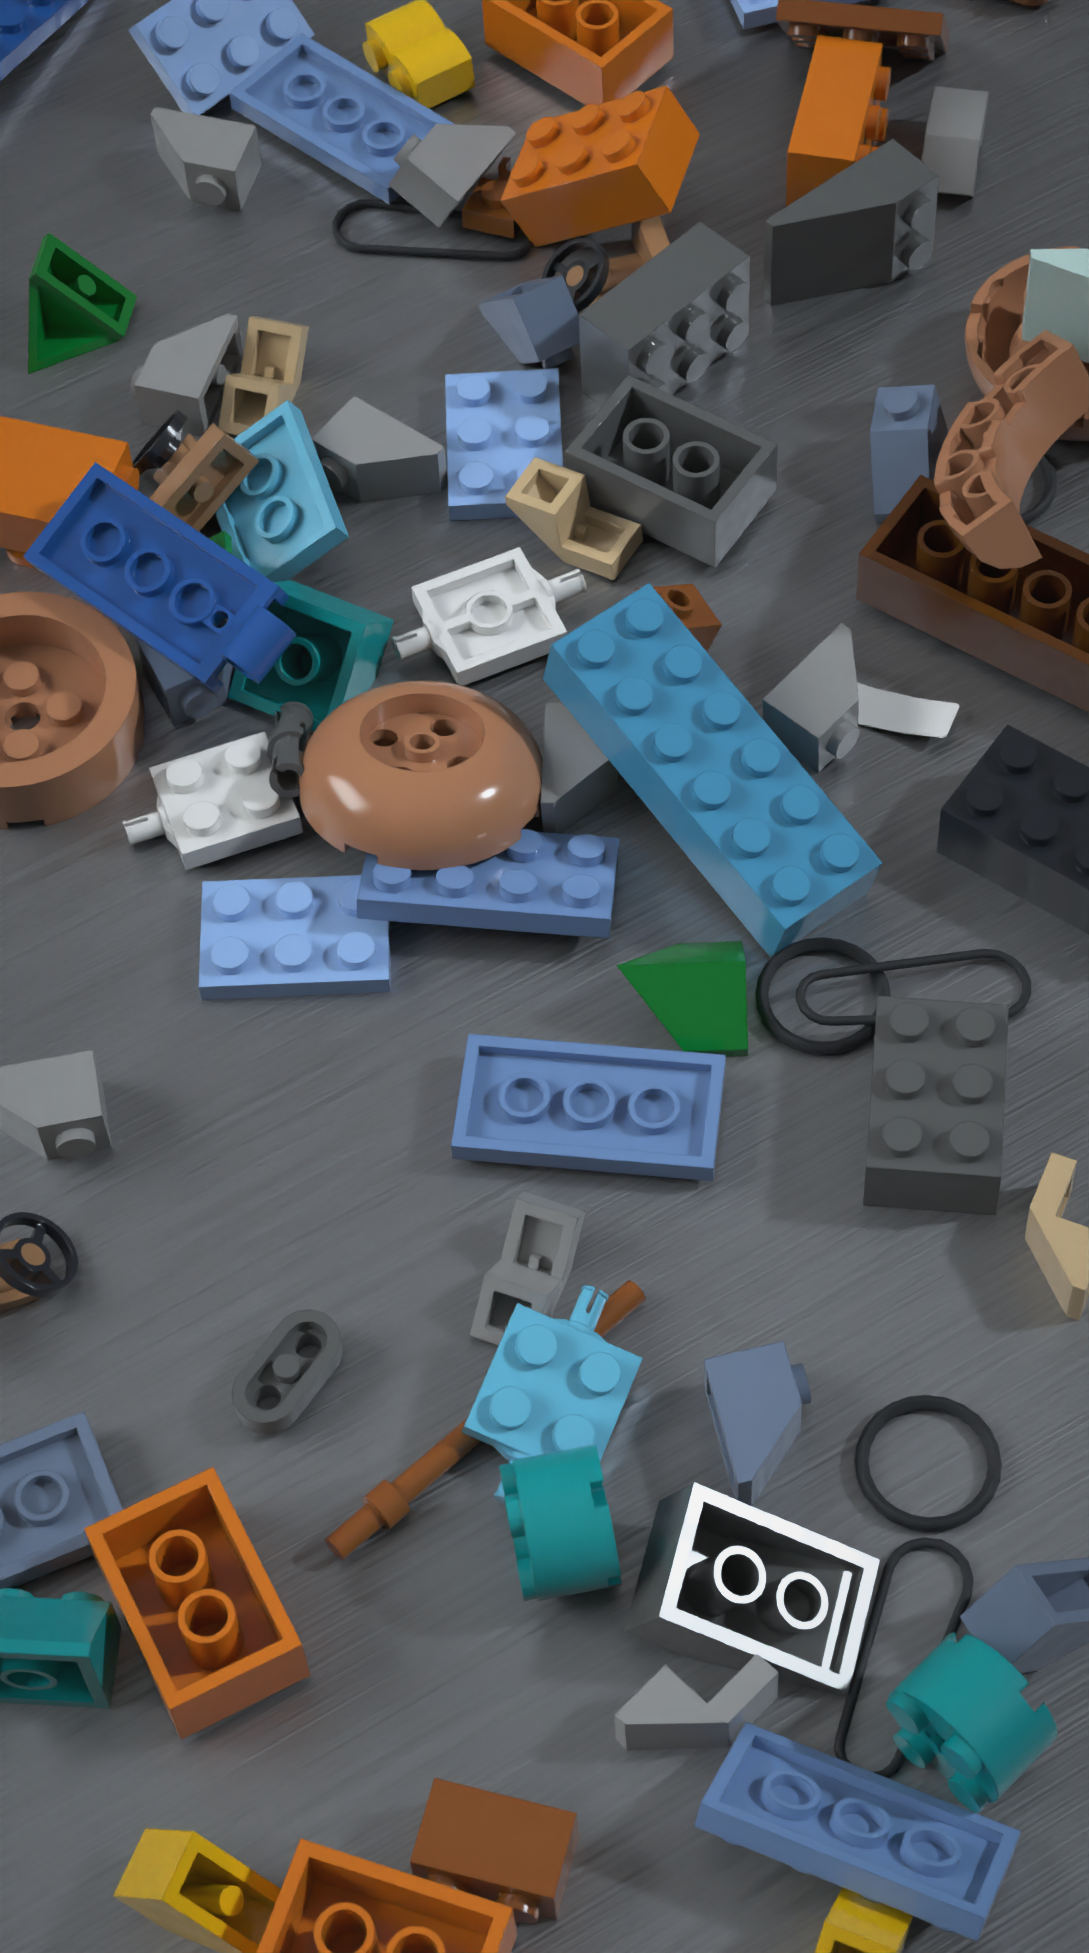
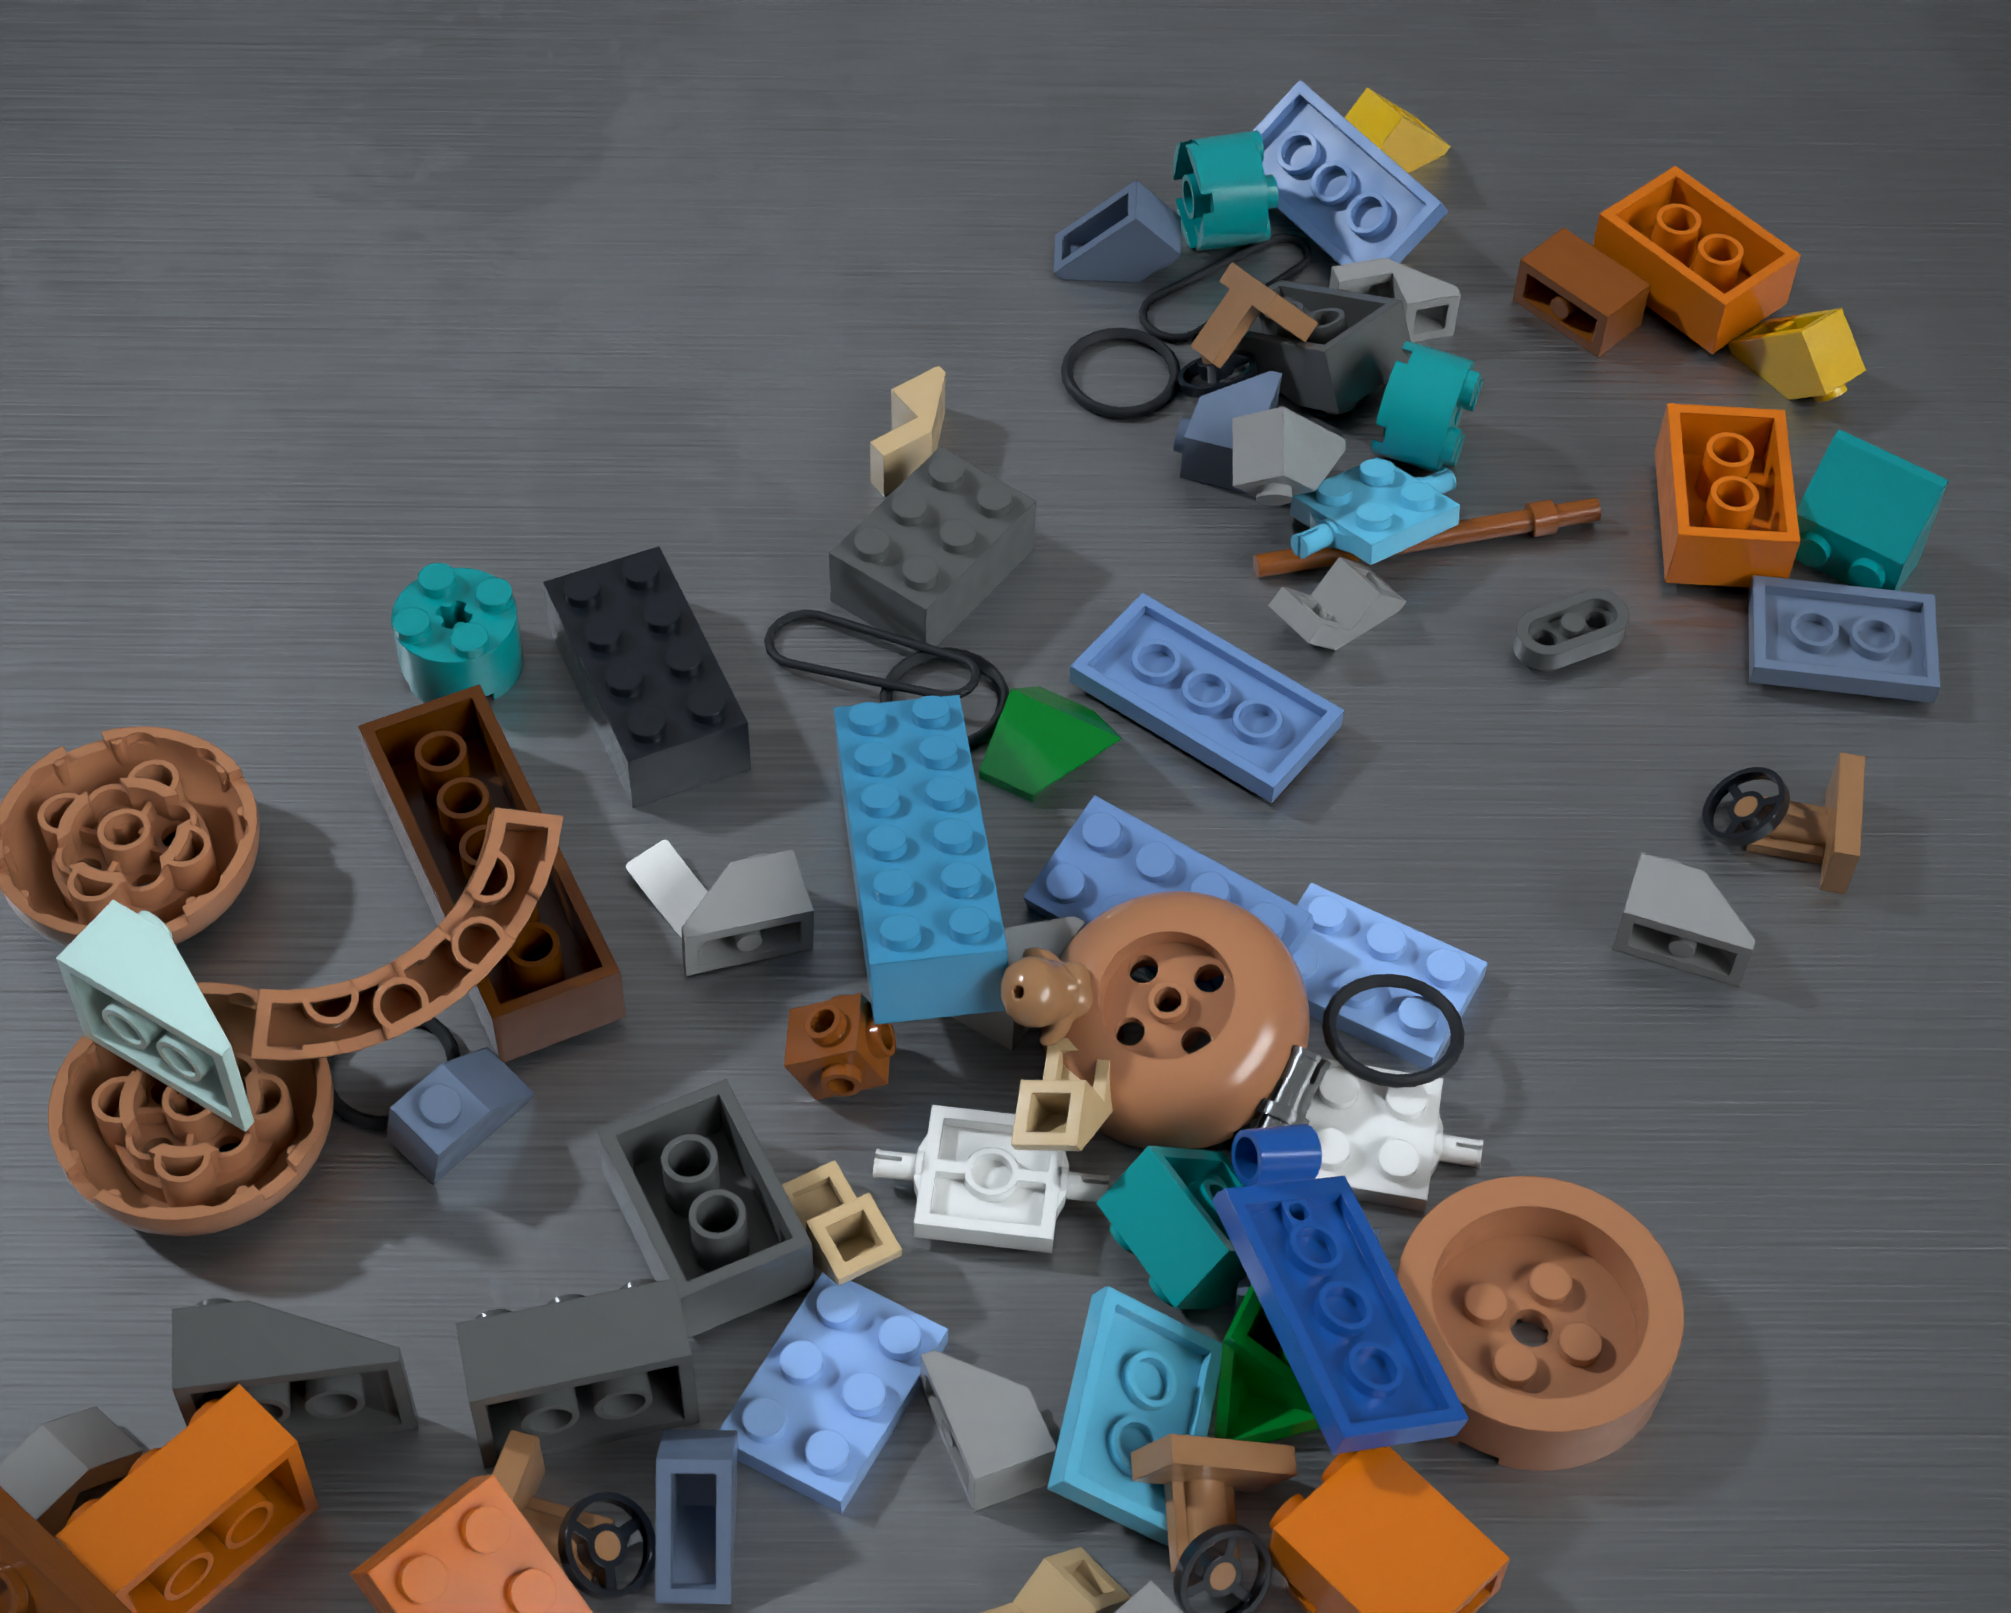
camera: 155 degrees left, 5 degrees down
none -> medium nougat animal [1000,947,1093,1046]
none -> tan slope [1011,1038,1113,1151]
none -> medium nougat piece [1177,262,1318,398]
none -> light grey slope [1232,407,1346,506]
none -> black tyre [1322,974,1465,1088]

